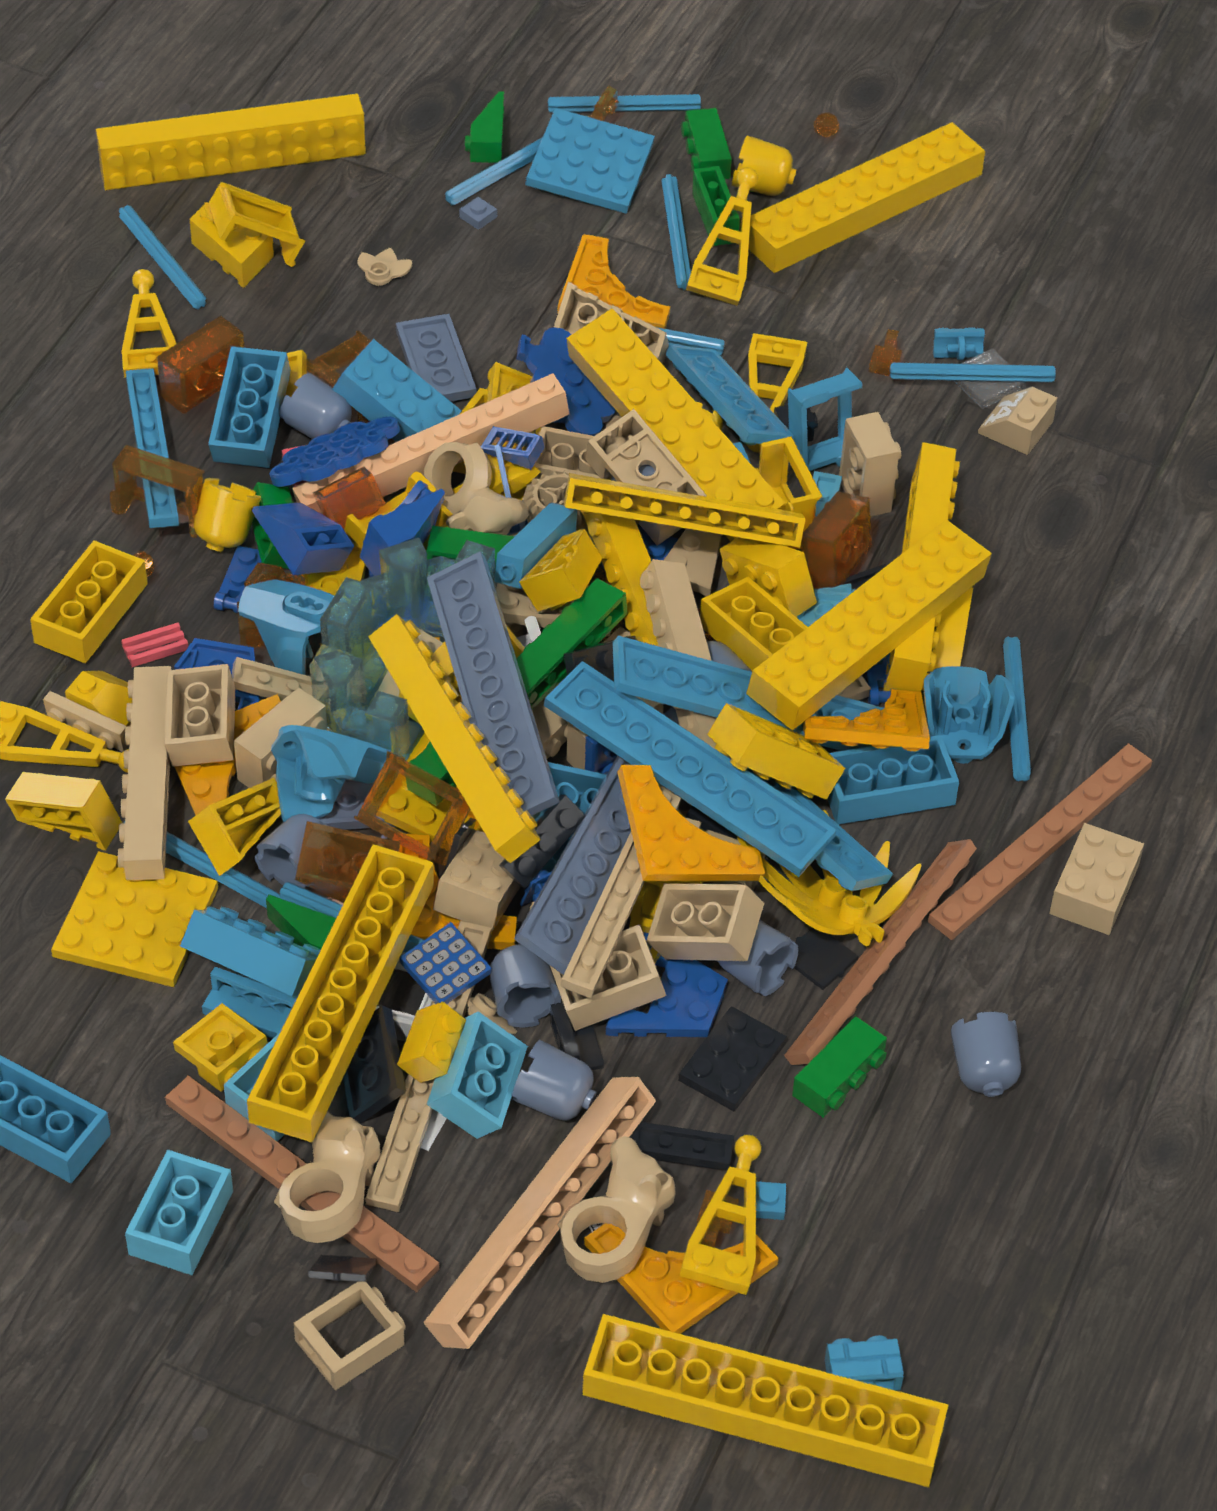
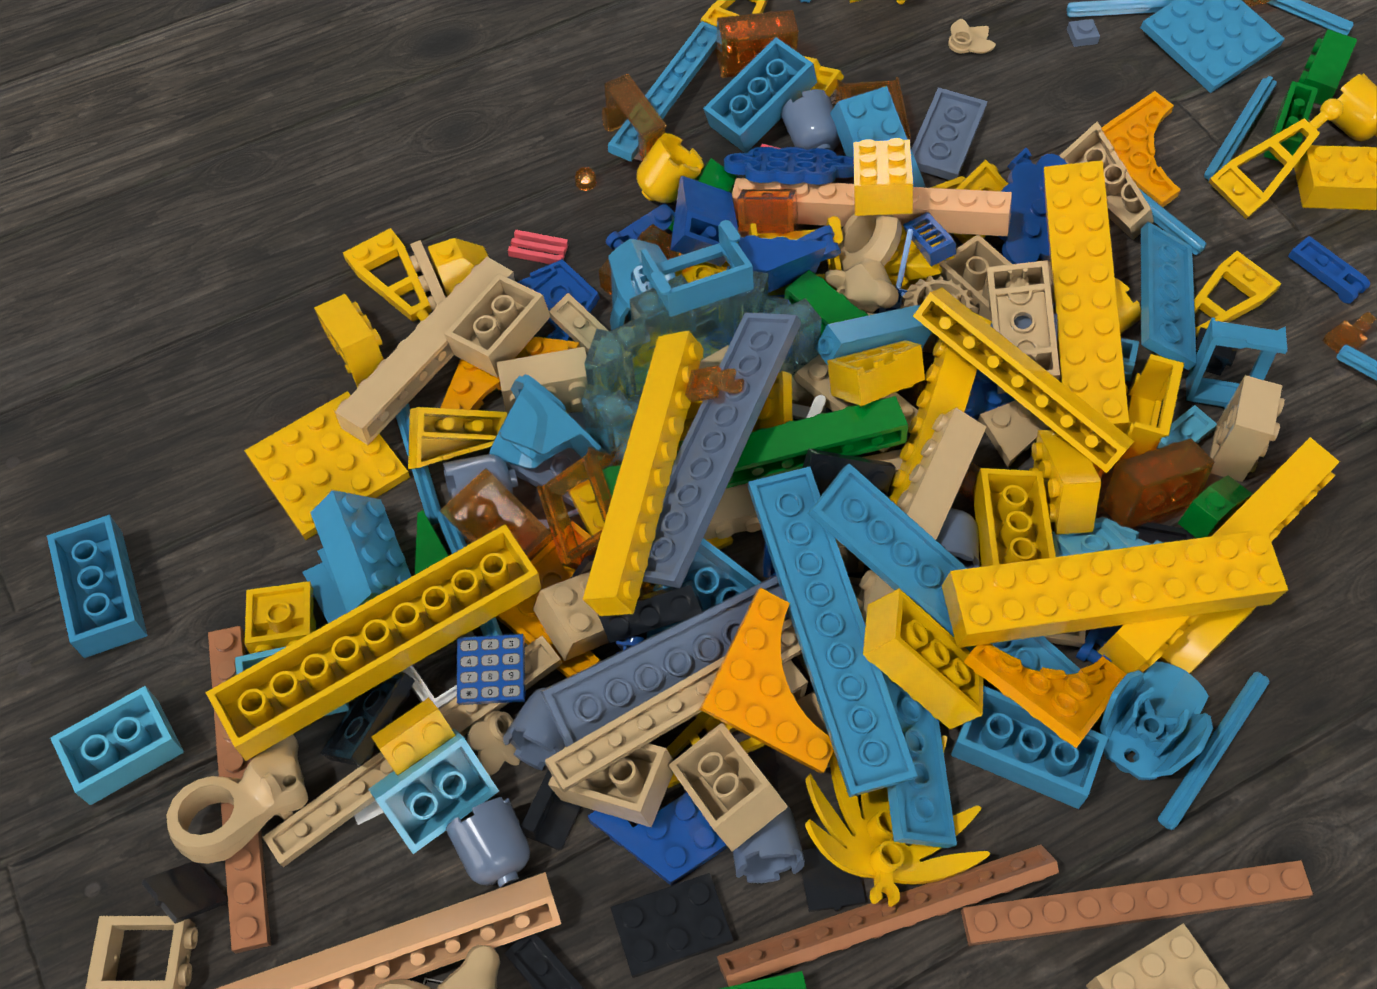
camera: 40 degrees right, 10 degrees up
yellow brick [30,540,148,664] -> none
none -> dark azure piece [640,220,754,317]
none -> clear orange plate [685,365,744,402]
none -> yellow brick [853,138,913,216]
none -> green slope [1178,475,1252,538]
none -> blue plate [1288,236,1370,304]

